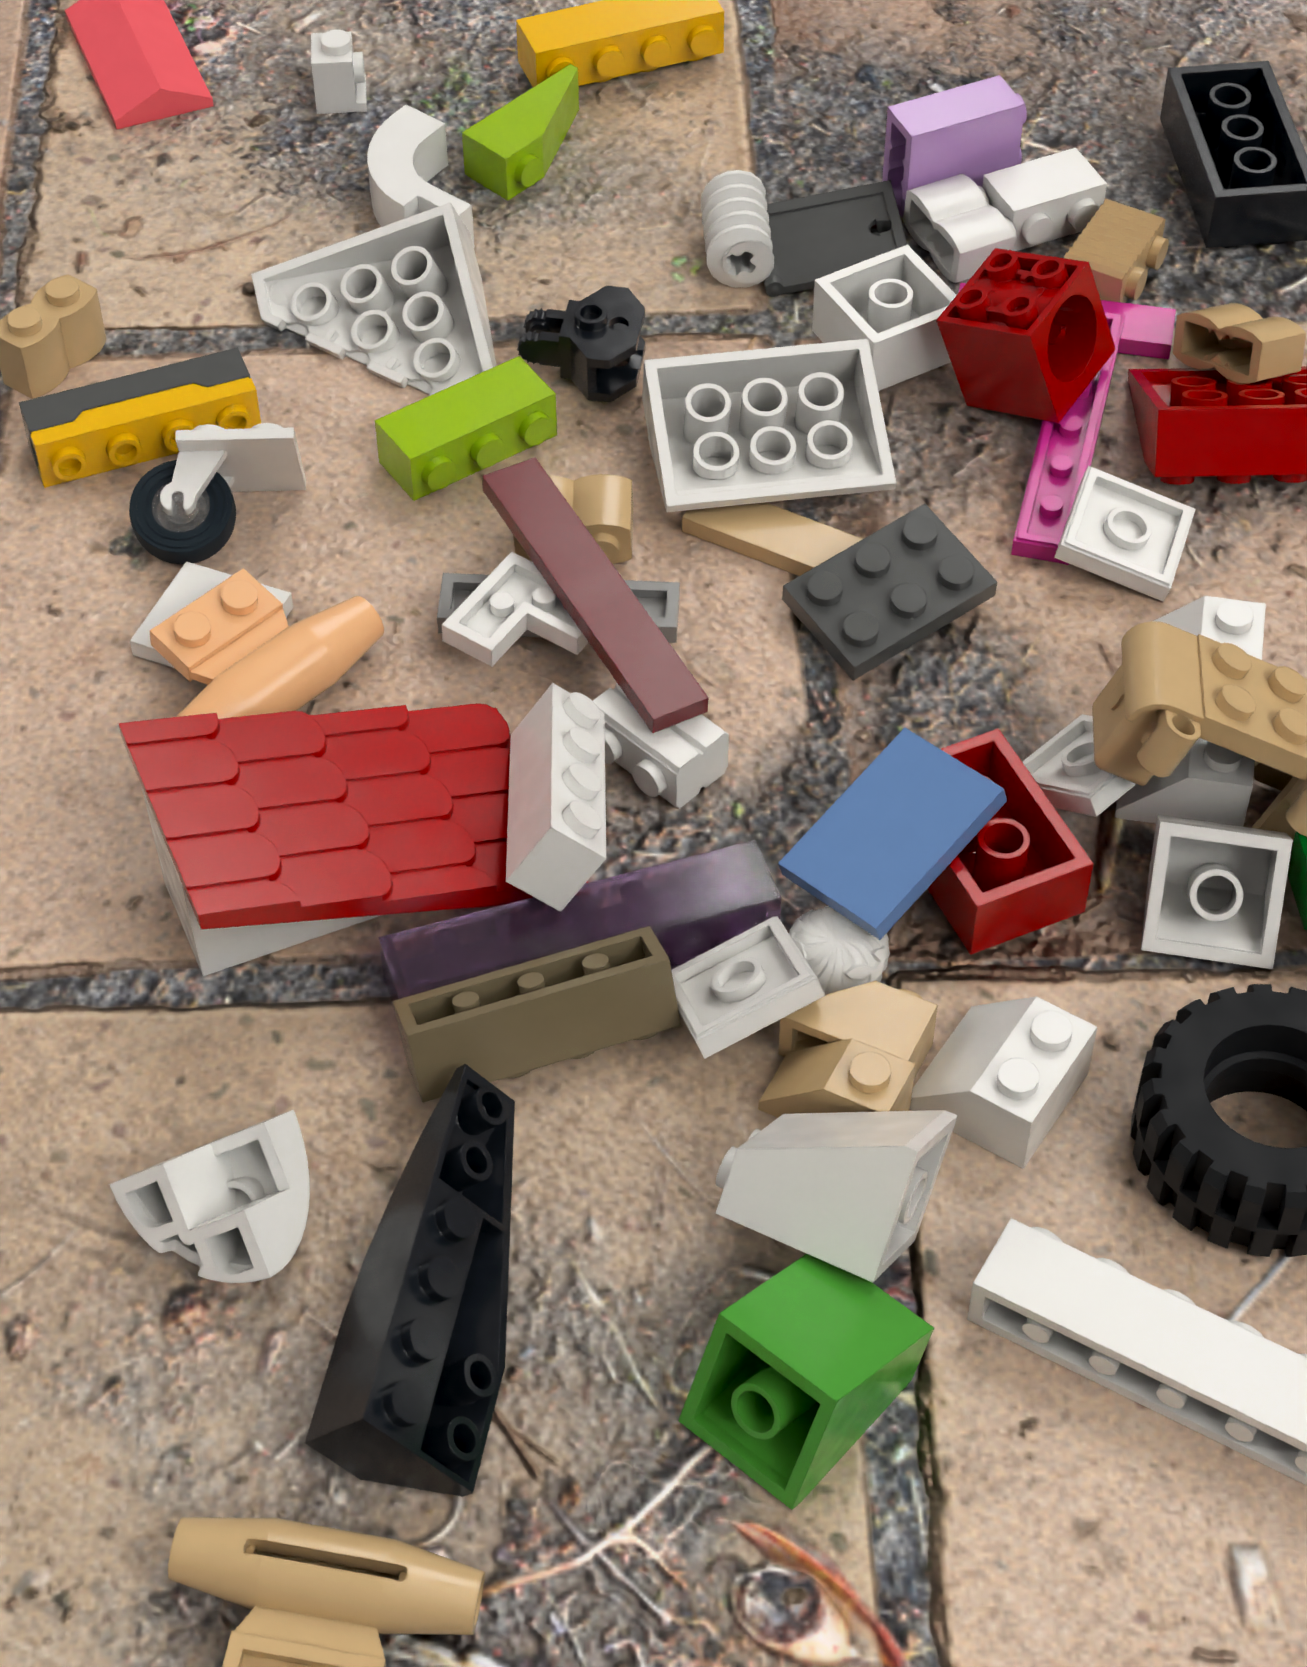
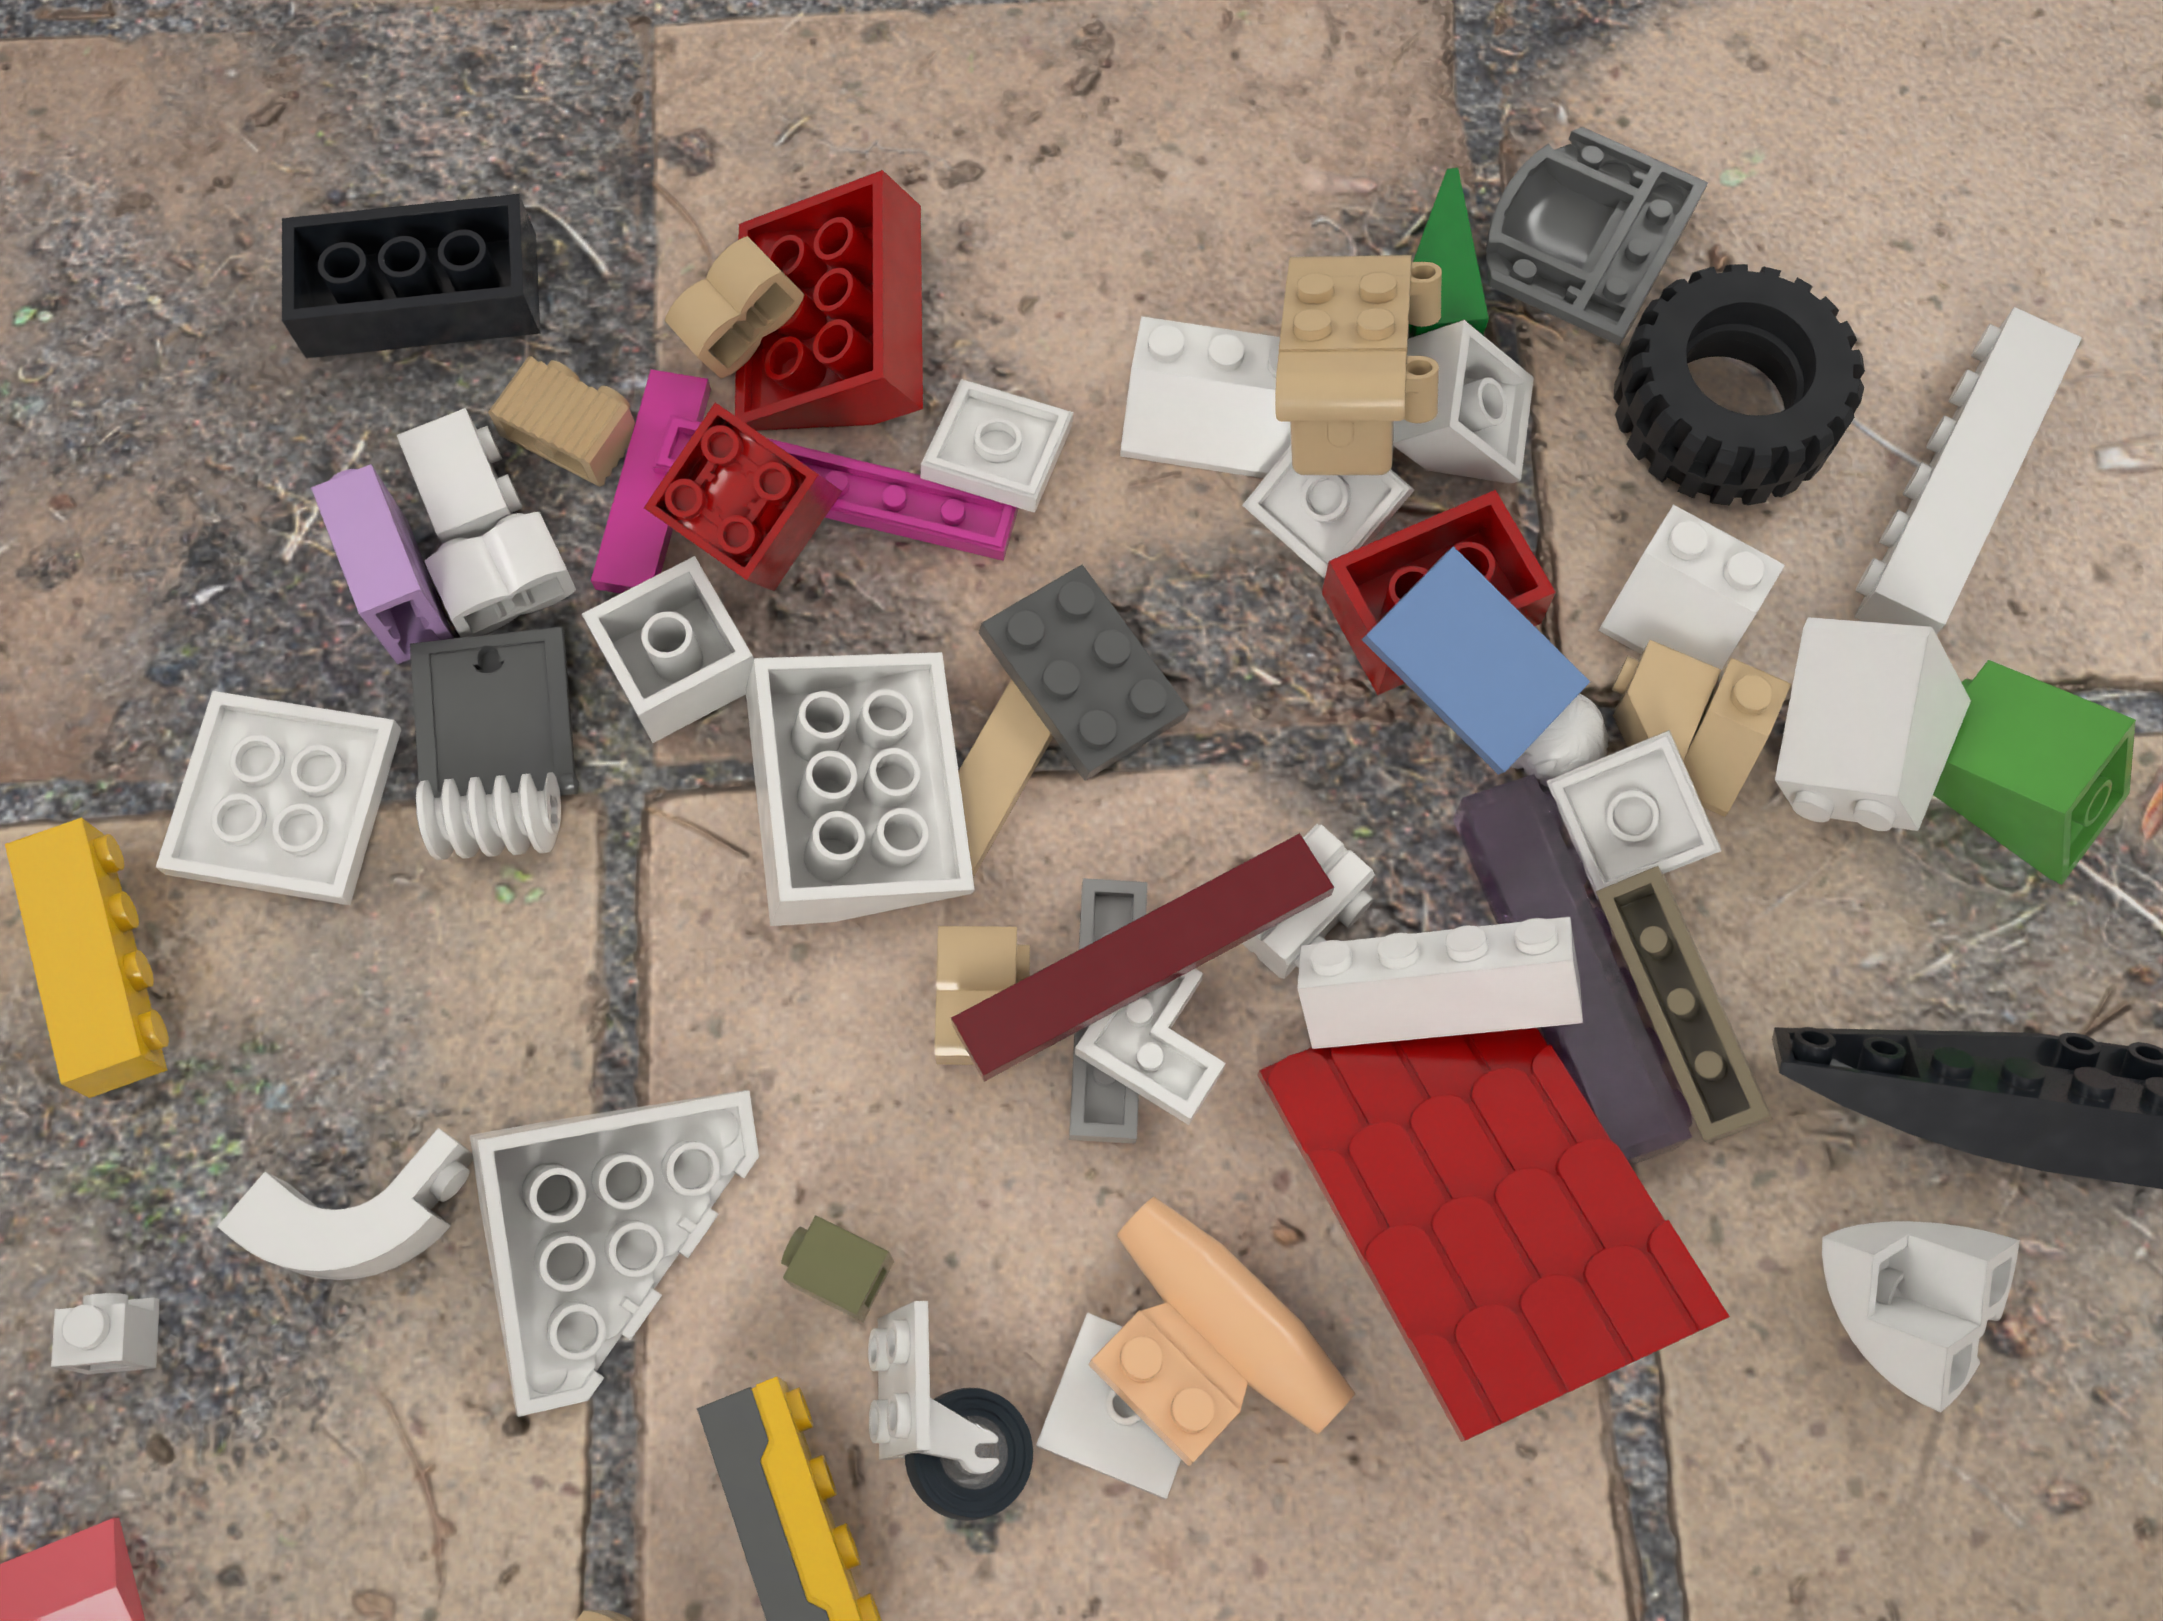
camera: 90 degrees left, 20 degrees up
lime brick [375,356,557,501] -> none
lime slope [462,64,579,201] -> none
black hinge [517,286,646,403] -> none
none -> white plate [156,691,401,905]
none -> olive brick [781,1215,894,1322]

